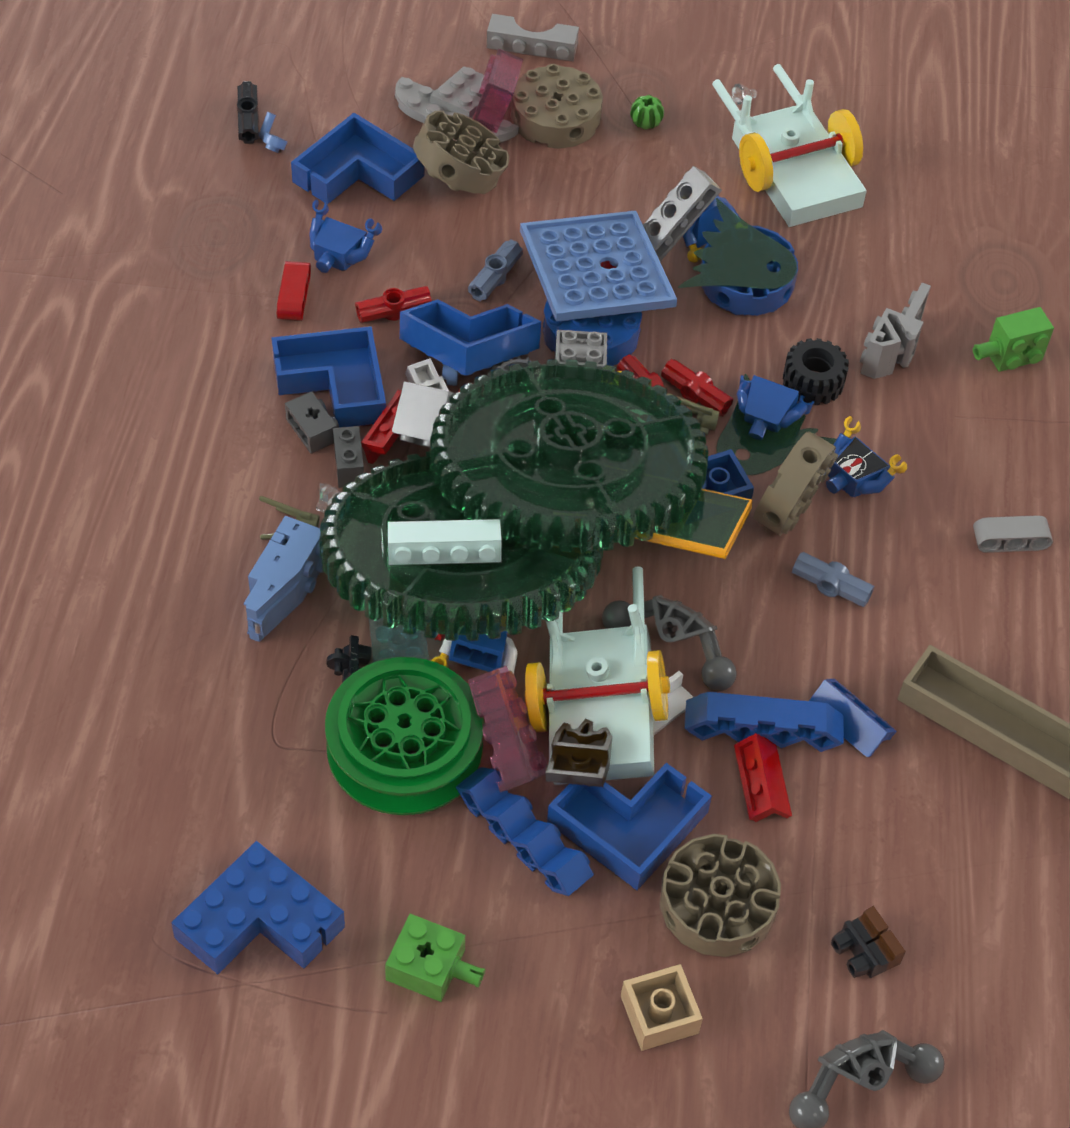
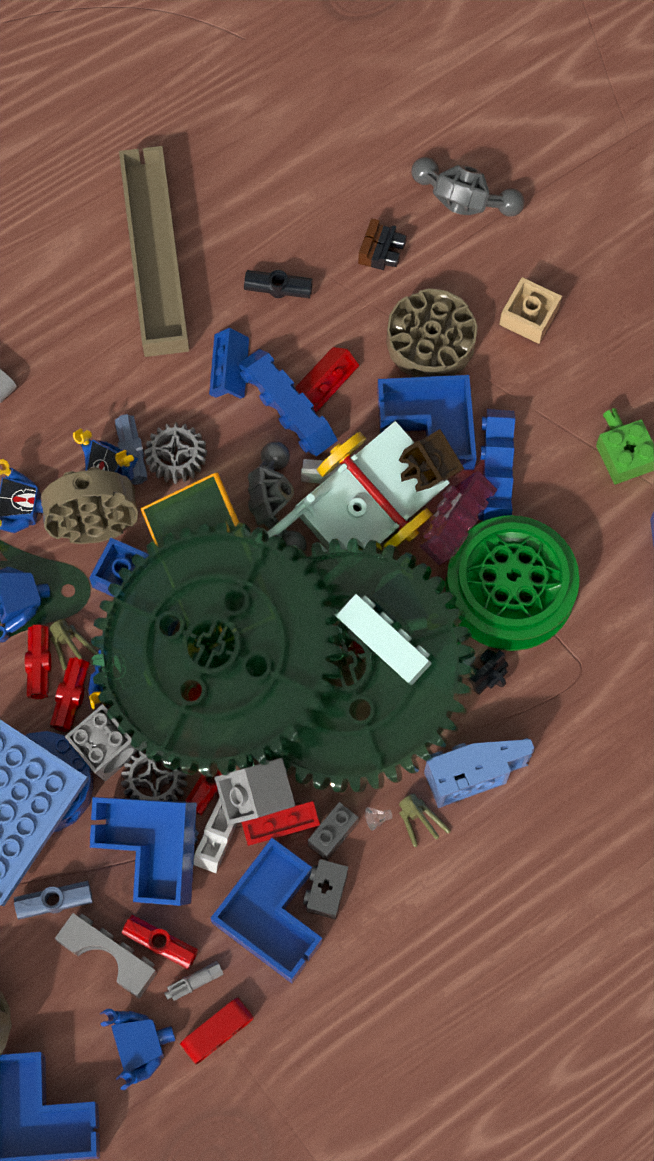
camera: 130 degrees left, 15 degrees up
none -> light grey arch [55,913,157,999]
none -> torso [73,428,138,481]
none -> light grey gear [144,422,207,484]
none -> light grey piece [164,961,224,1001]
none -> black piece [244,270,313,299]

